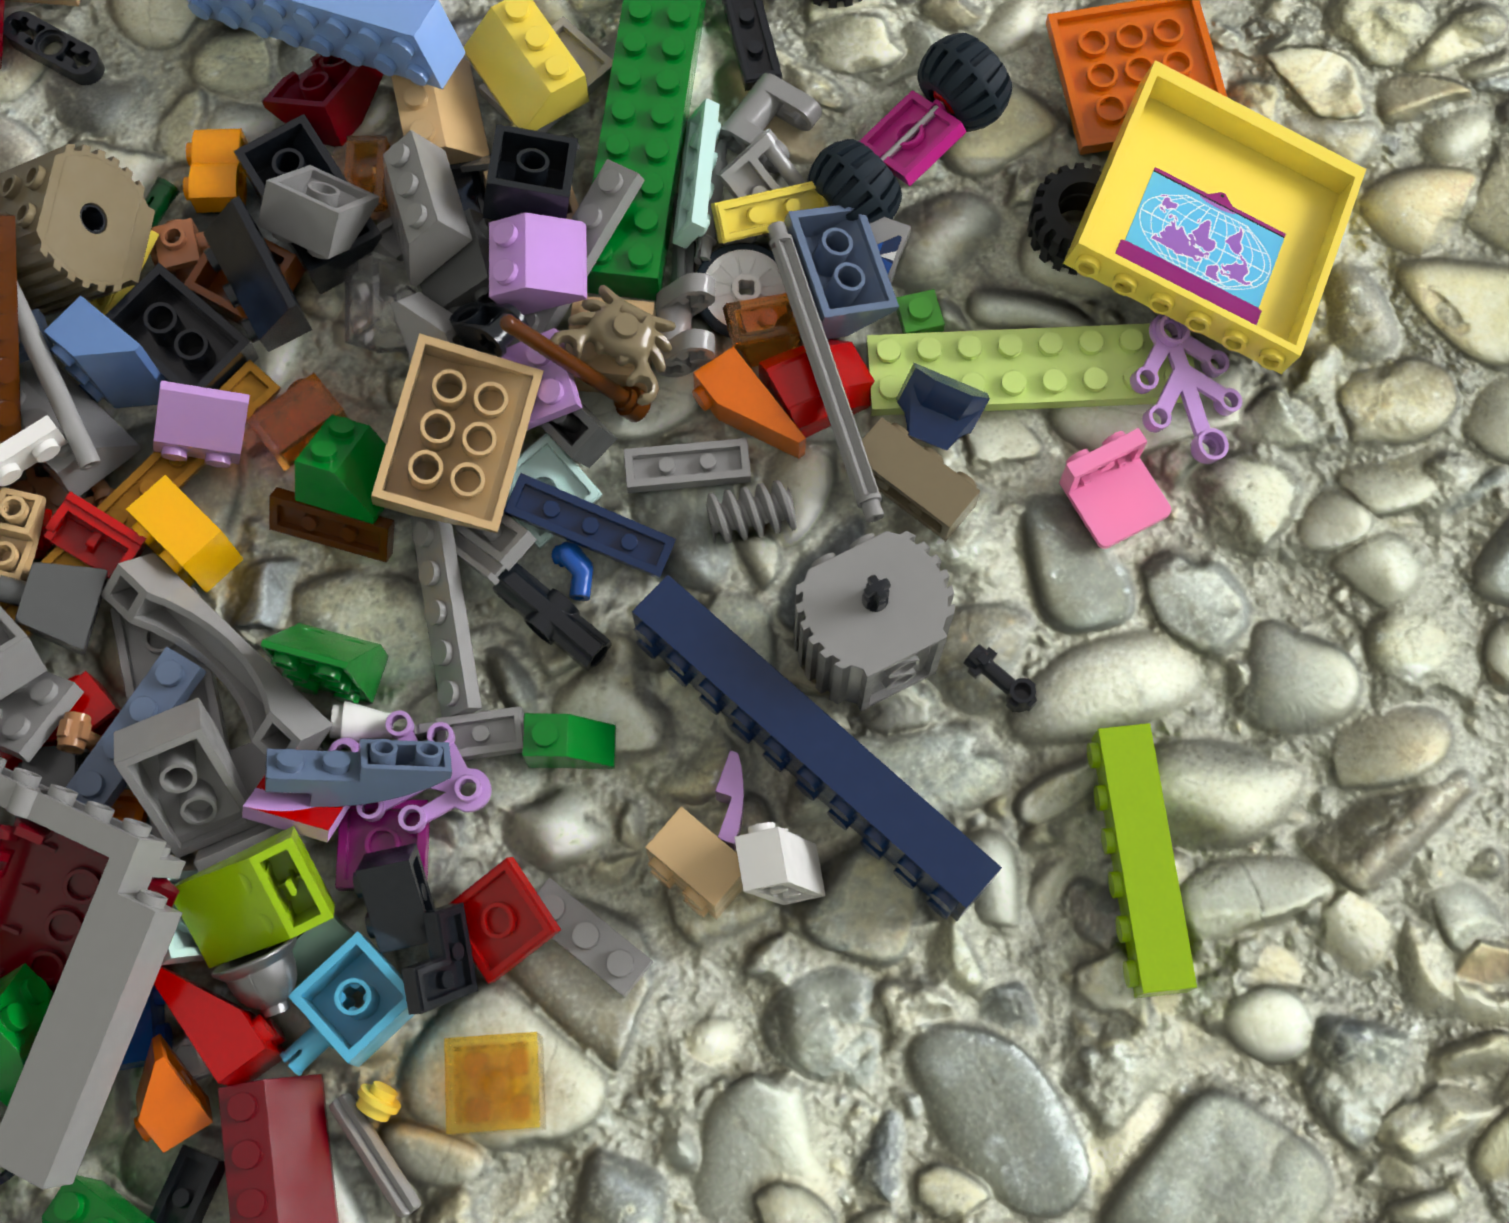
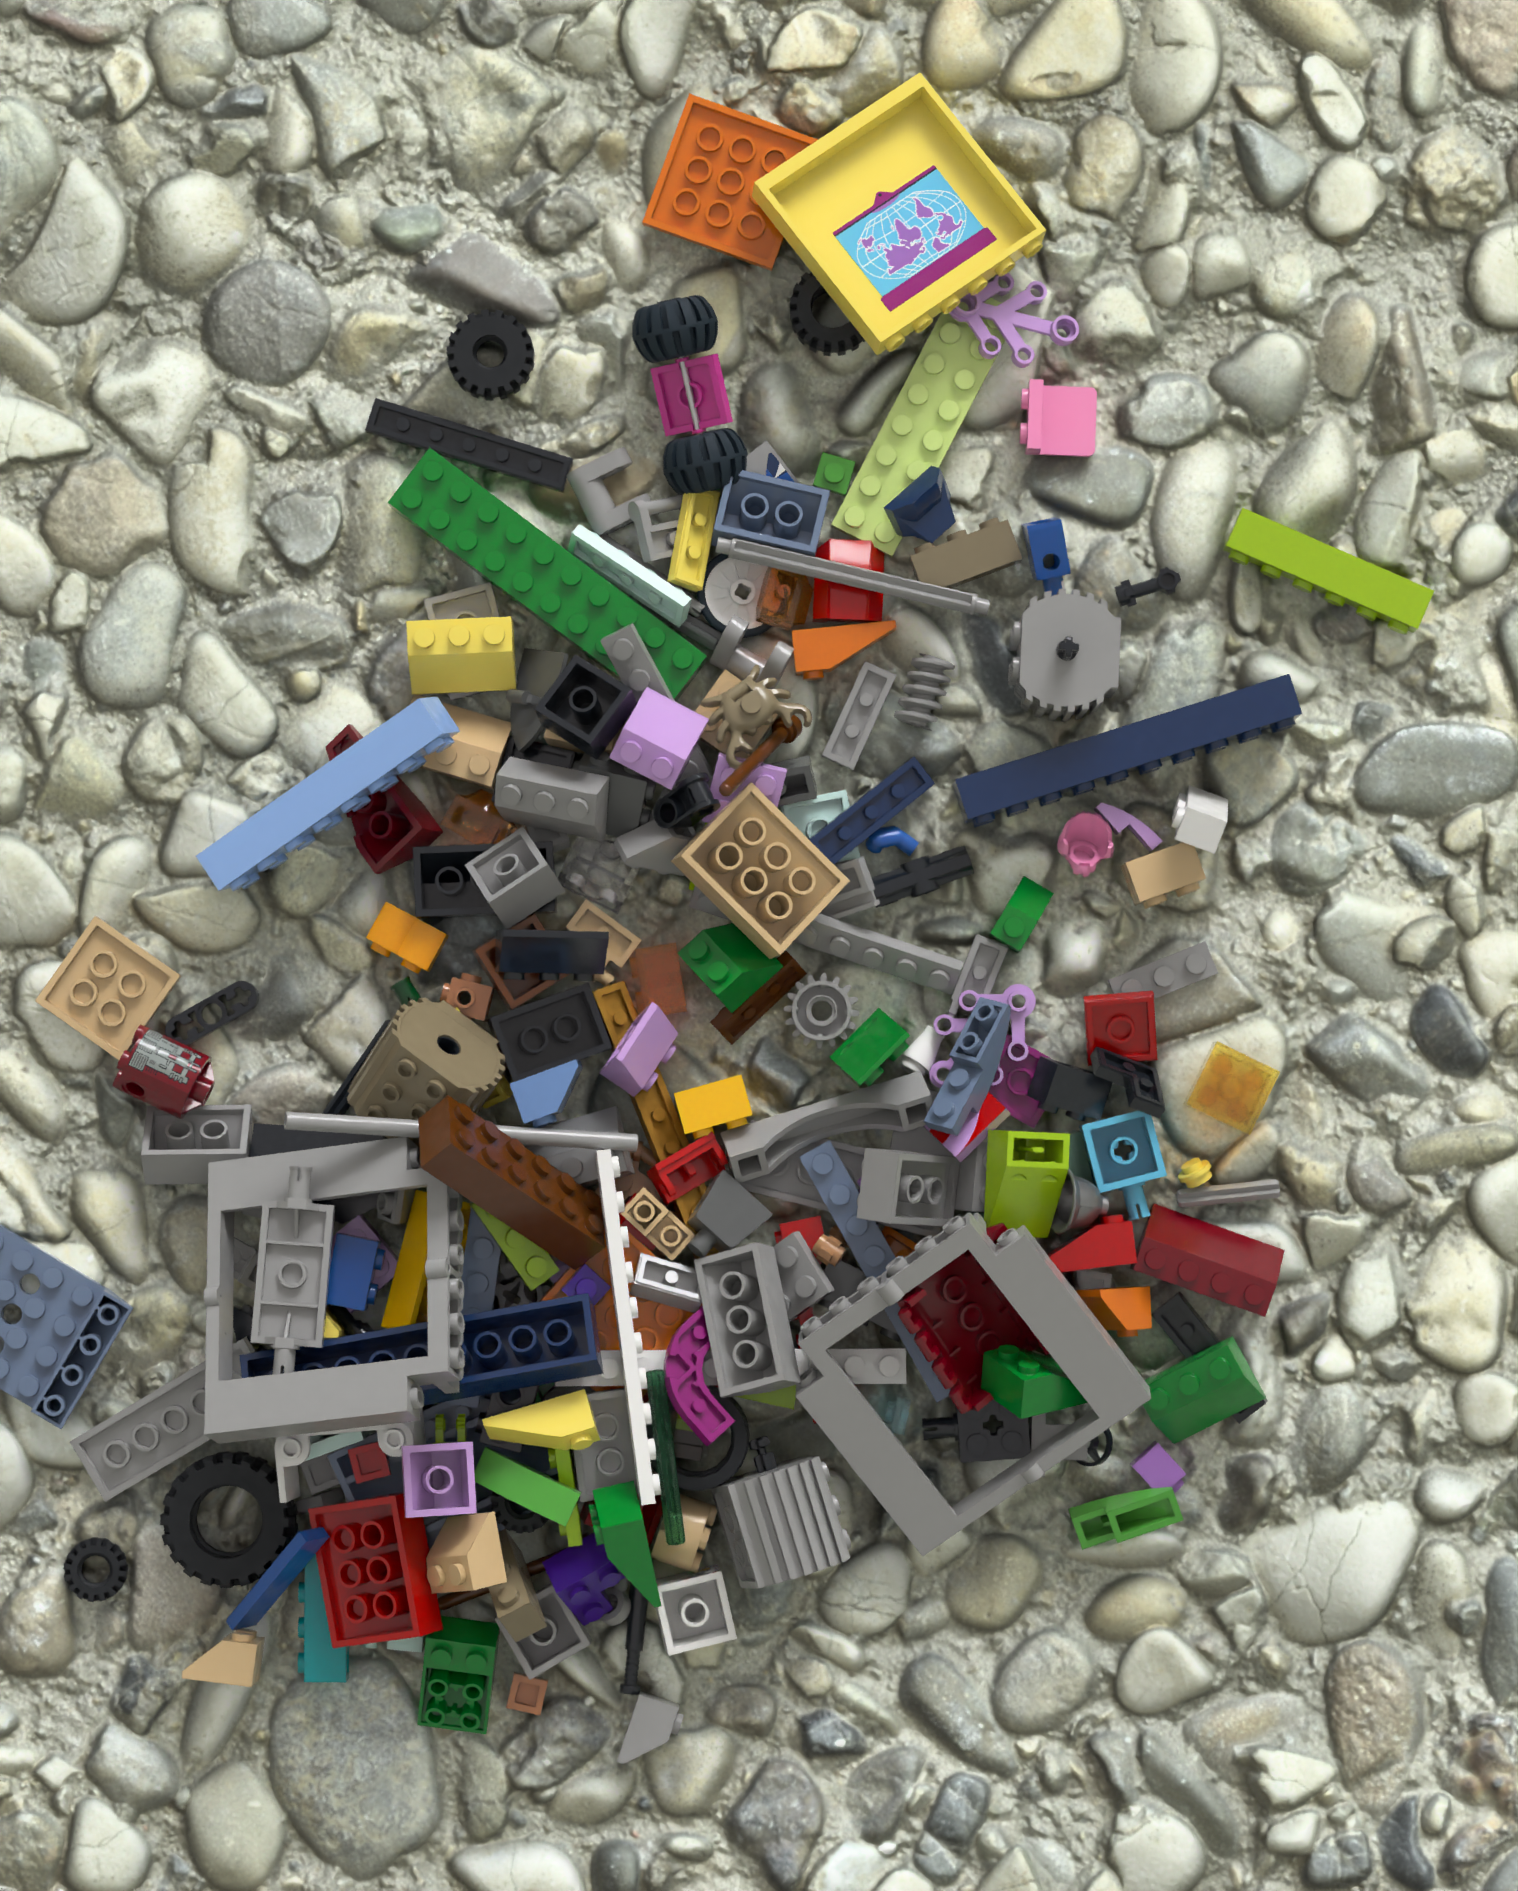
camera: 55 degrees left, 15 degrees up
none -> tan plate [566,899,642,987]
none -> light grey gear [784,973,859,1049]
none -> blue torso [1021,517,1071,596]
none -> bright pink hair [1057,811,1114,877]

